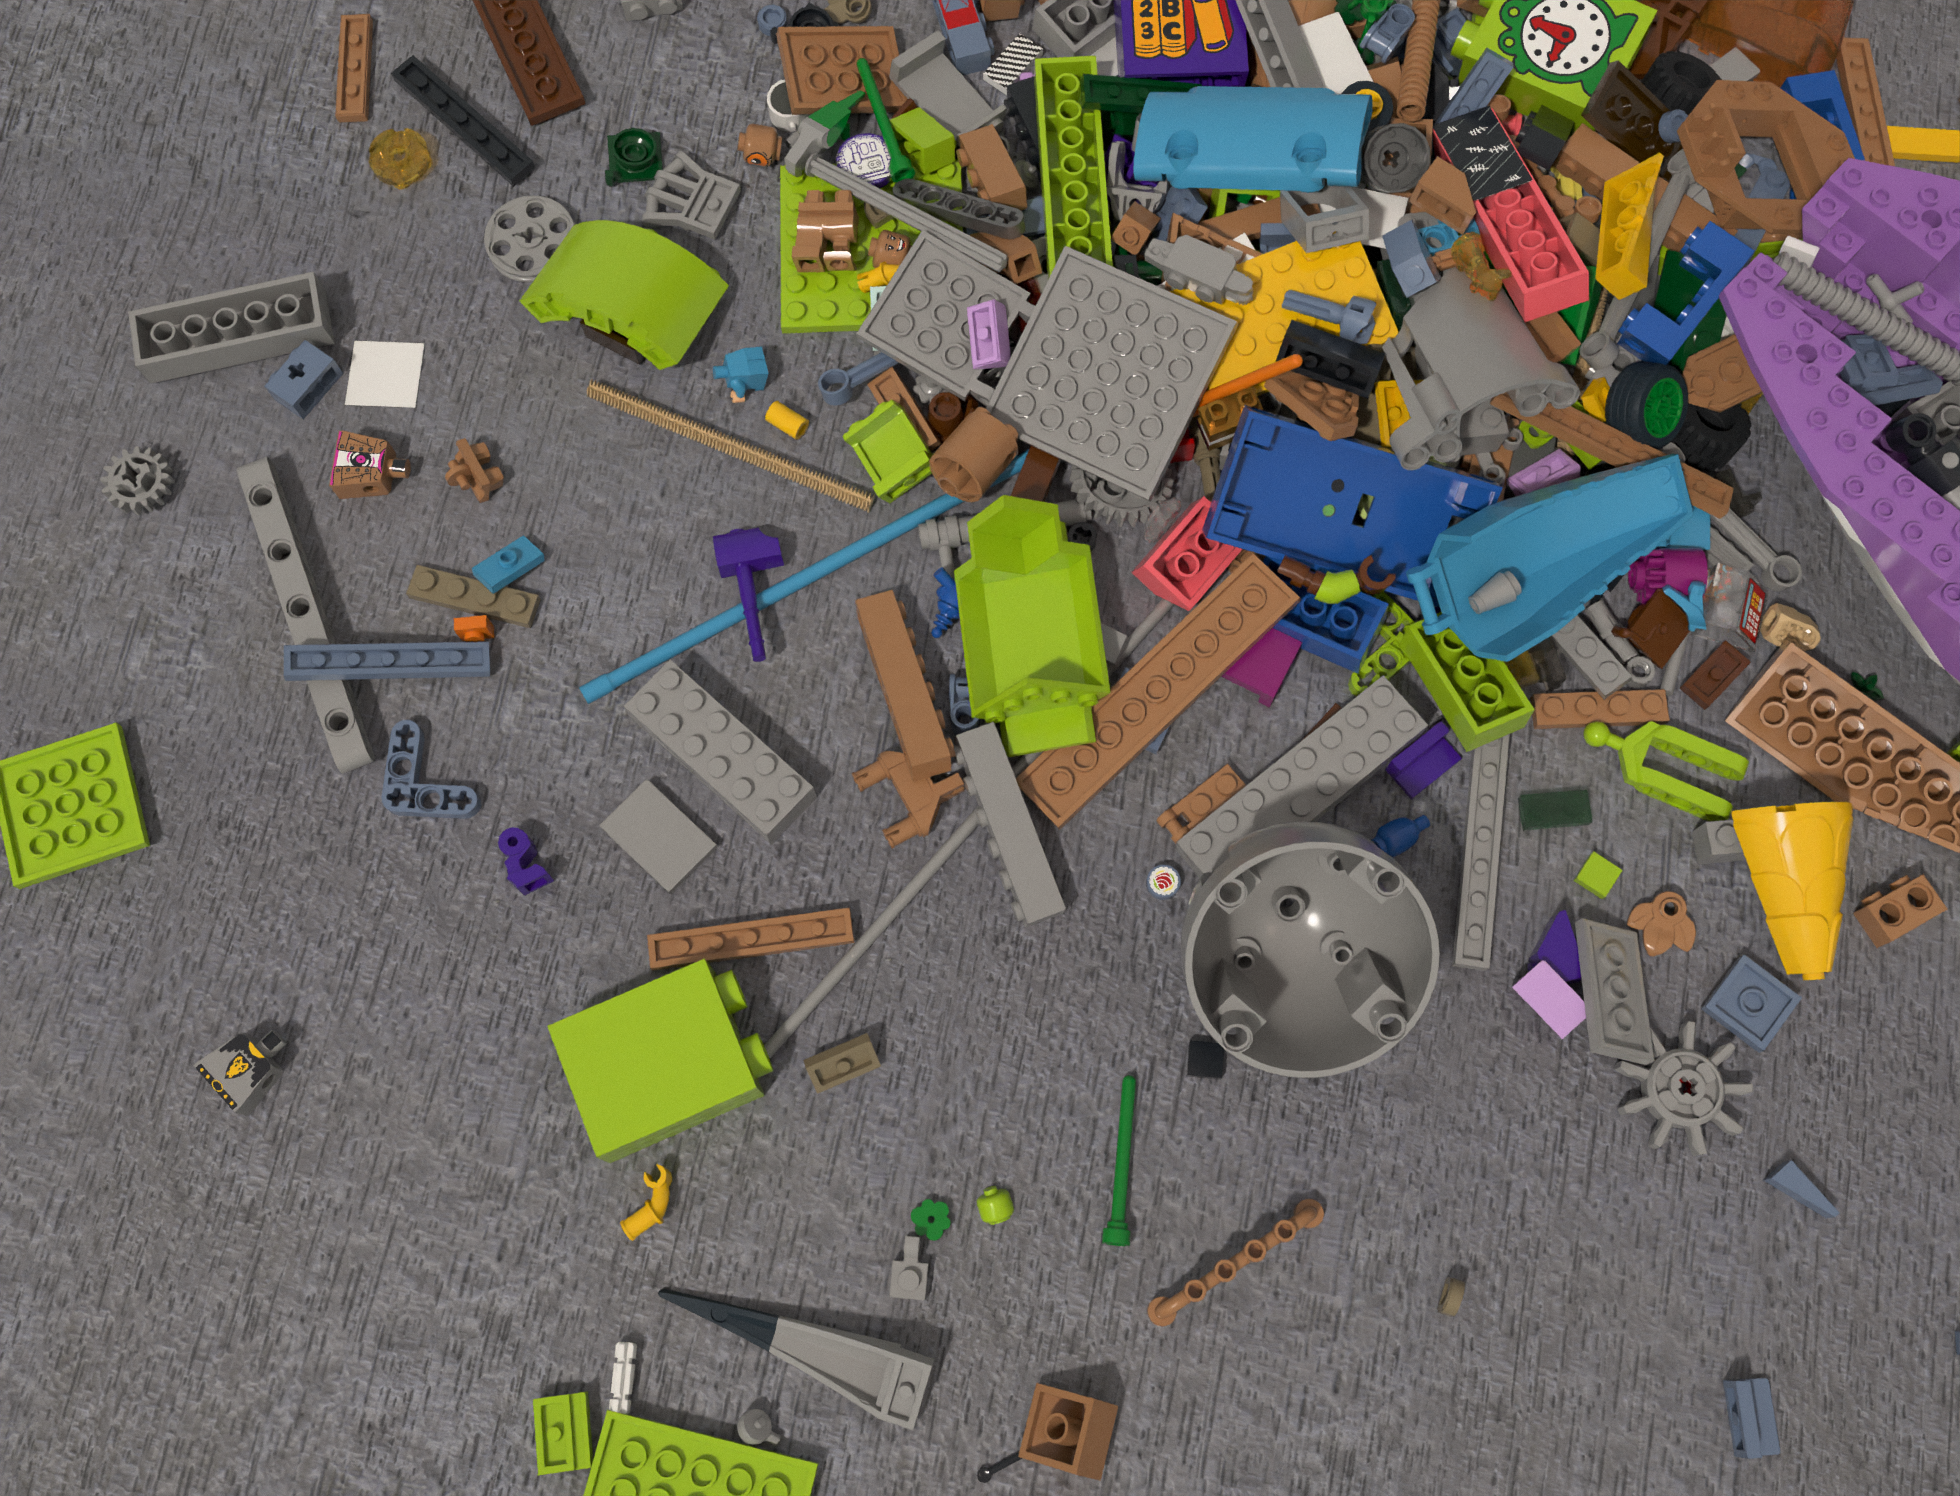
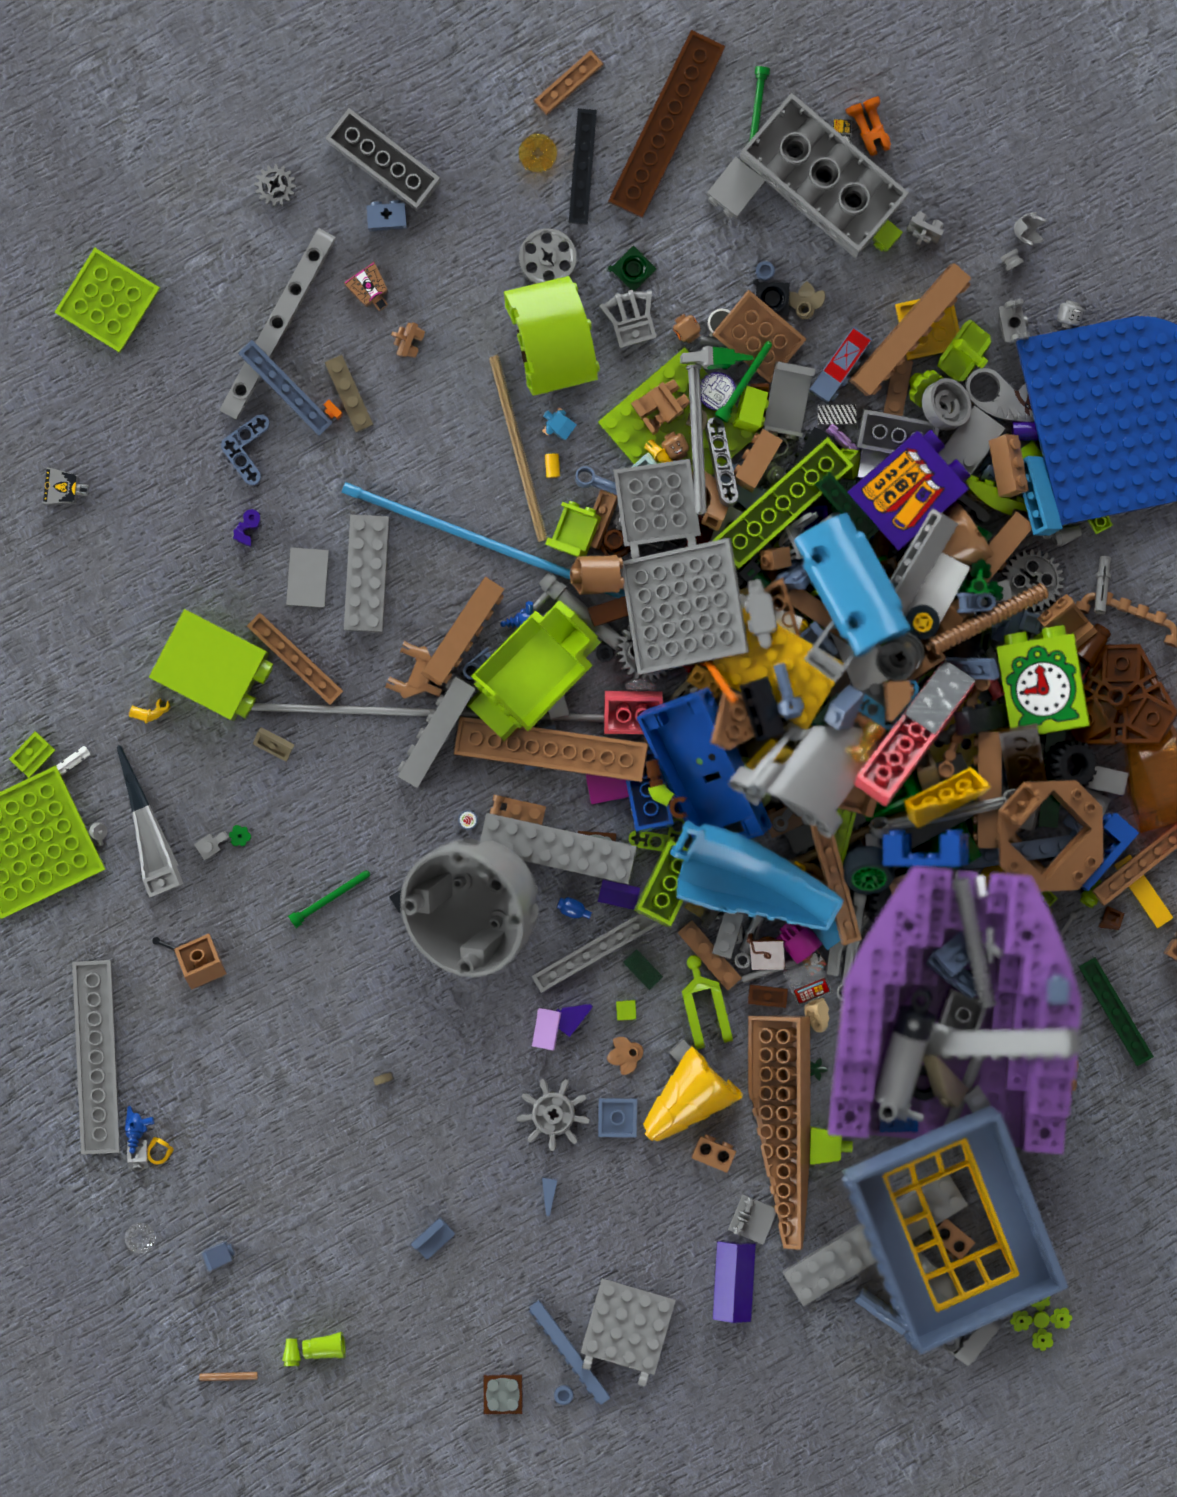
camera: 45 degrees right, 15 degrees up
white sticker [345,341,425,408] -> none
dark azure plate [472,535,545,594] -> none
dark purple piece [713,527,784,662] -> none
lavender slope [967,299,1011,370] -> none
lime piece [976,1186,1014,1225] -> none
medium nougat bar [1147,1199,1324,1326] -> none
light grey cone [1468,571,1522,615] -> none
lavender slope [1506,448,1580,496] -> none
light grey tile [1575,918,1654,1065] -> none
yellow plate [1581,377,1610,422] -> none
sand blue tile [1659,109,1688,143] -> none
dark azure piece [1662,581,1706,632] -> none

